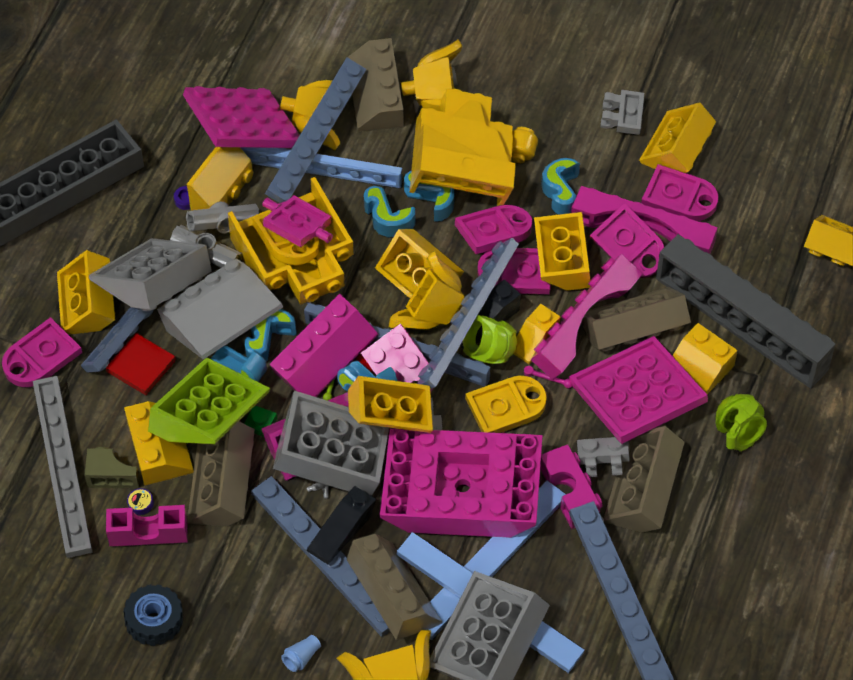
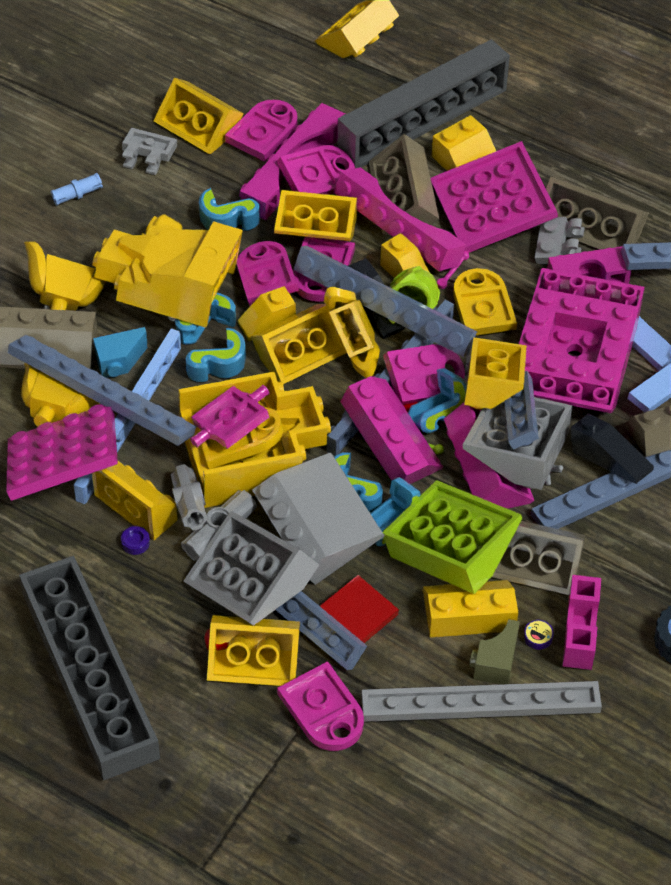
camera: 80 degrees left, 5 degrees down
lime helmet [715,394,767,452] -> none
none -> light blue pin [51,173,103,206]
none -> dark azure slope [93,327,148,378]
none -> yellow slope [238,286,296,341]
none -> sand blue plate [505,371,539,450]

